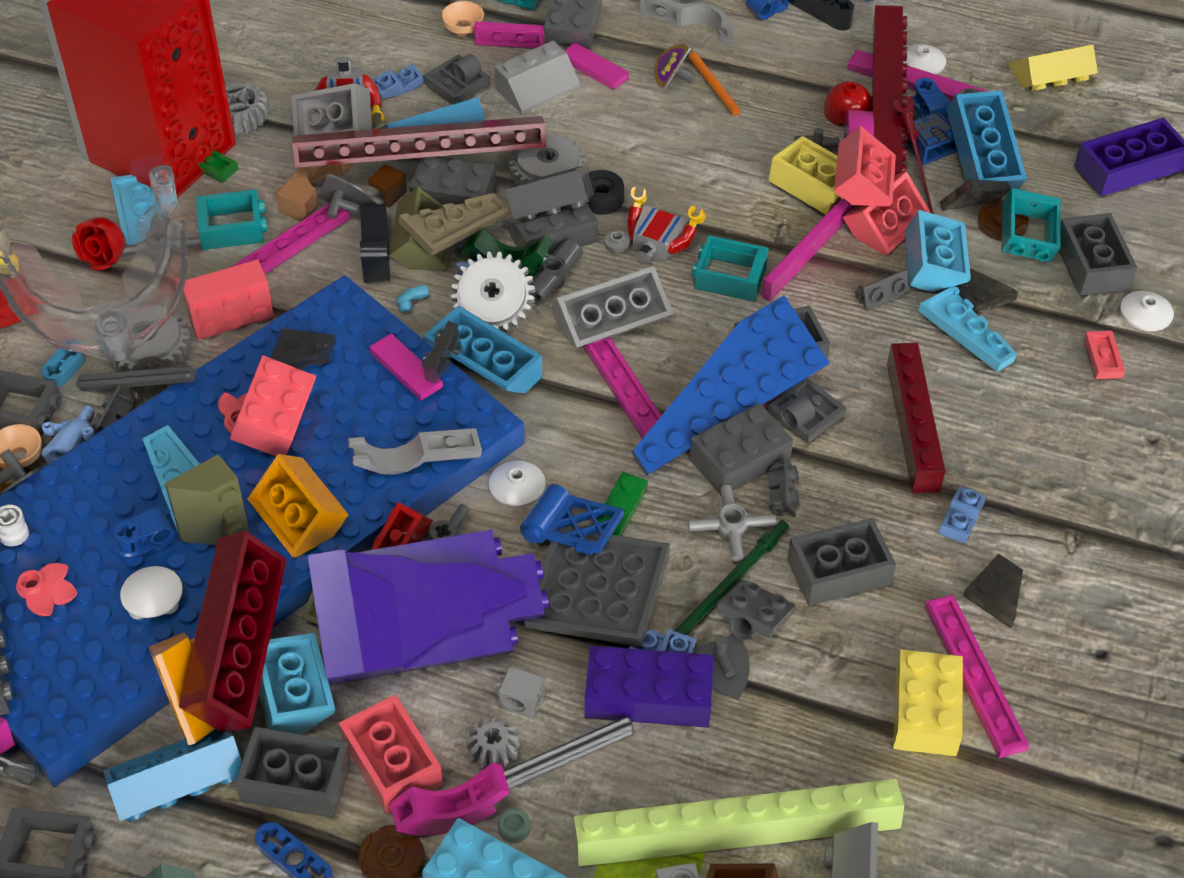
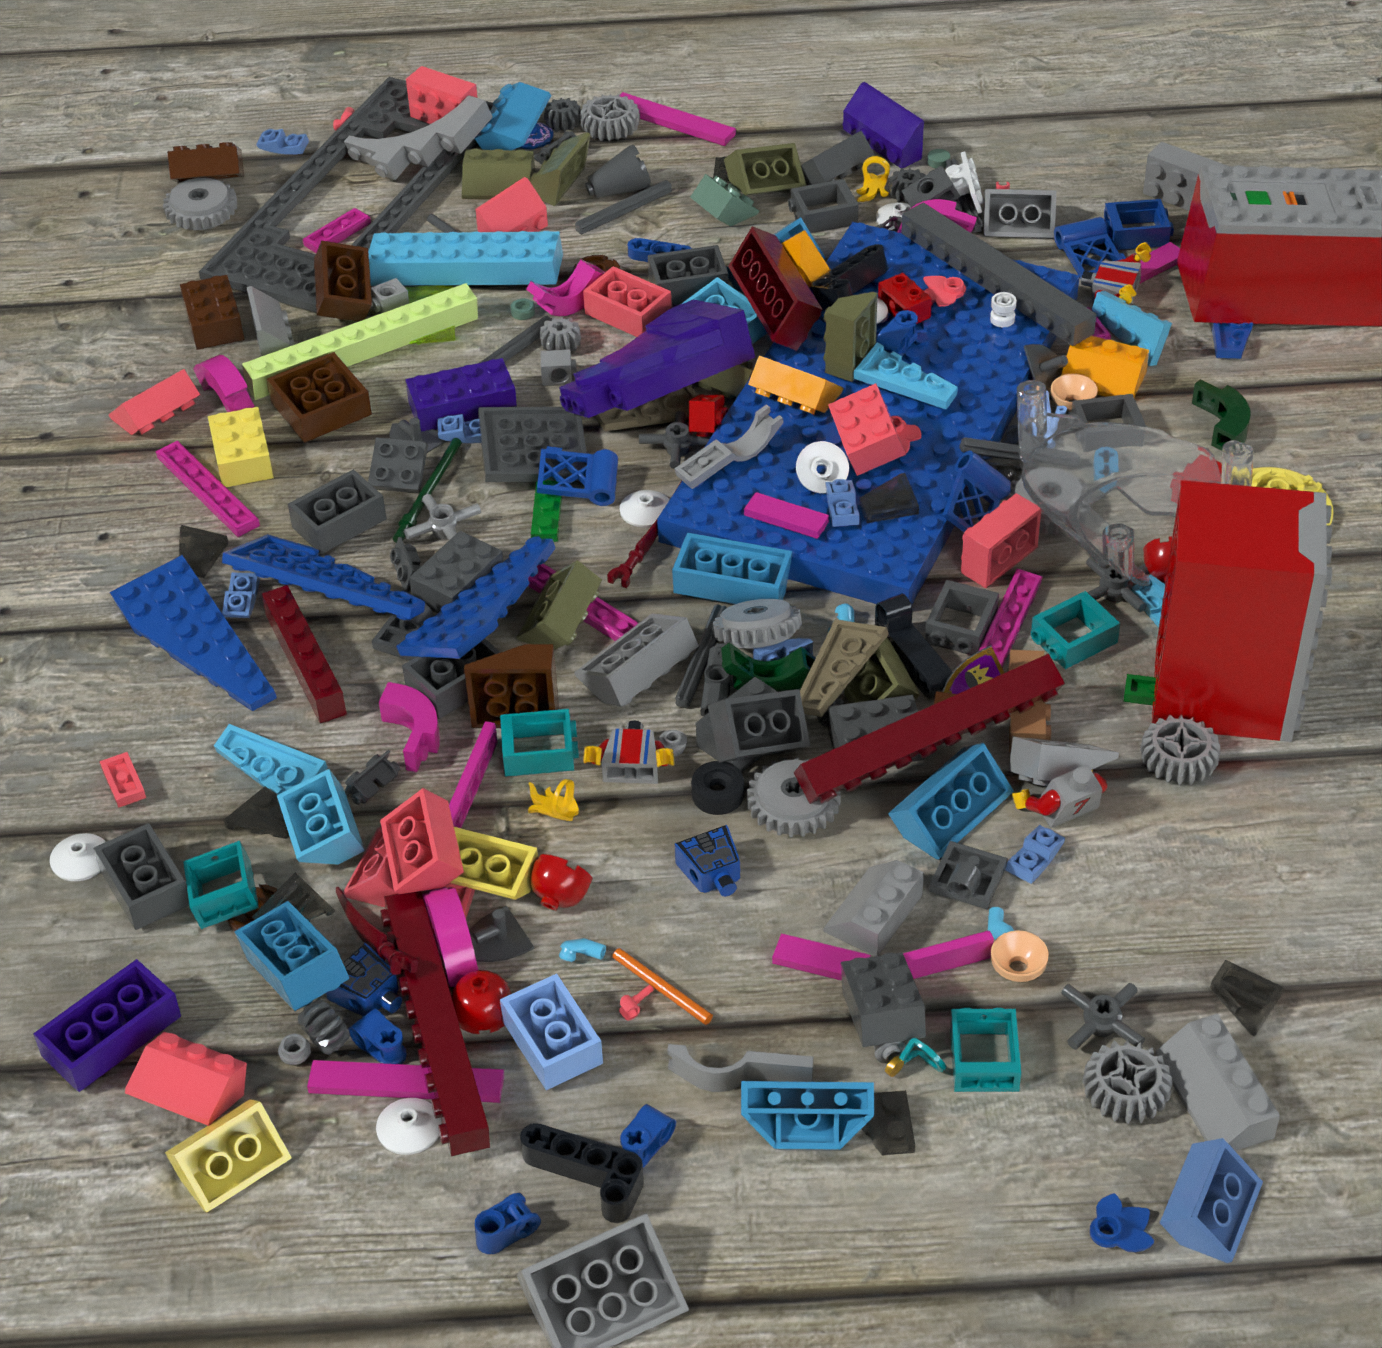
camera: 160 degrees right, 5 degrees down
clear smoke wing [422,321,462,384] -> none
shield [655,44,695,89] -> none
none -> coral slope [109,369,200,435]
none -> blue wing [110,555,277,711]
none -> coral slope [125,1032,247,1126]
none -> dark pink arch [193,355,255,412]
none -> blue wing [222,534,425,620]
none -> reddish brown slope [267,352,372,443]
none -> dark pink arch [379,682,440,772]
none -> reddish brown slope [464,644,559,728]
none -> light blue brick [500,974,603,1090]
none -> olive slope [516,560,602,650]
none -> yellow piece [528,779,579,821]
none -> red cylinder [530,854,593,911]
none -> medium azure arm [559,938,606,962]
none -> dark red sword [607,480,682,589]
none -> coral hand [619,985,654,1021]
none -> dark grey axle [675,604,727,708]
none -> torso [675,825,740,897]
none -> white dish [796,441,849,494]
none -> black beam [811,244,889,310]
none -> medium blue slope [825,479,859,527]
none -> red brick [878,273,932,324]
none -> dark grey window [925,580,999,655]
none -> blue piece [942,450,1011,532]
none -> medium azure arm [987,907,1016,940]

